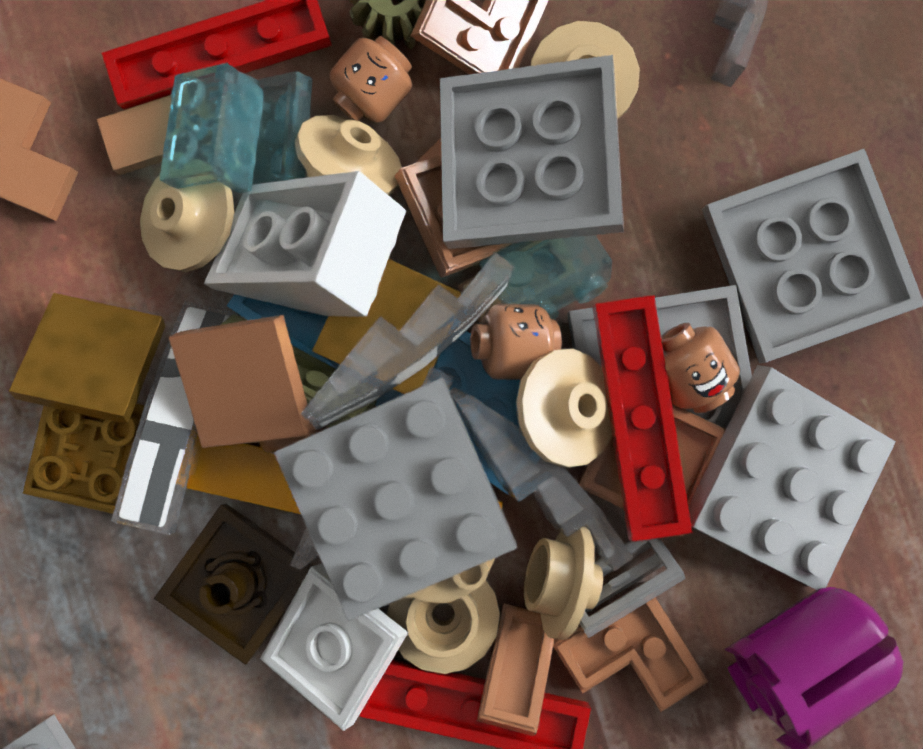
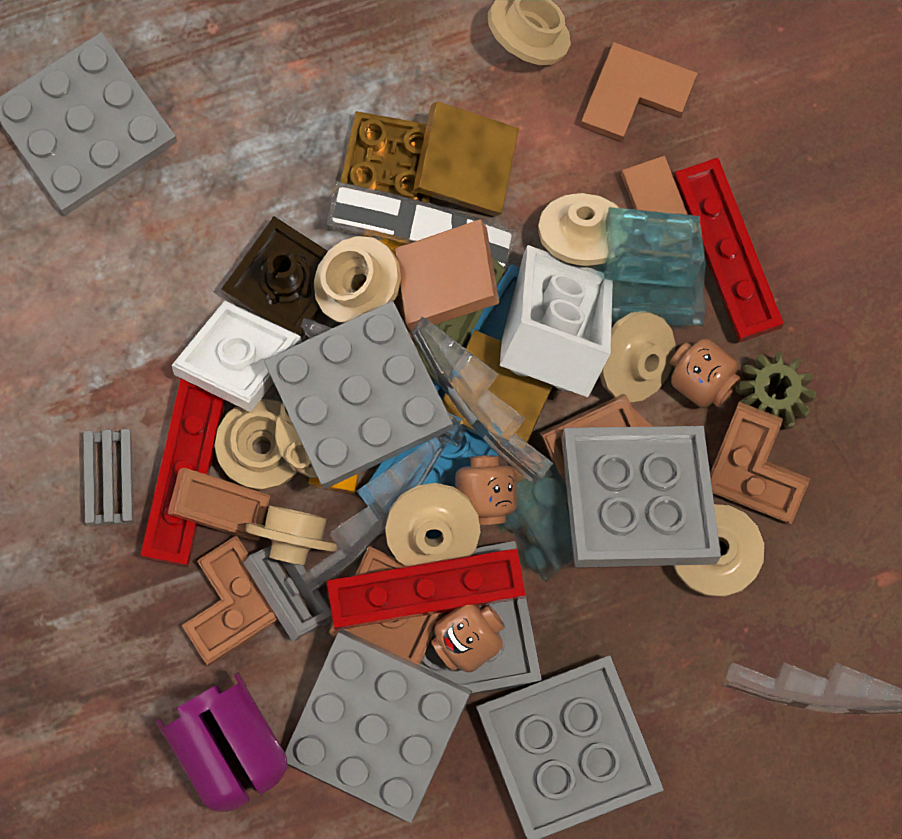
camera: 85 degrees right, 10 degrees down
none -> tan piece [314,236,401,324]

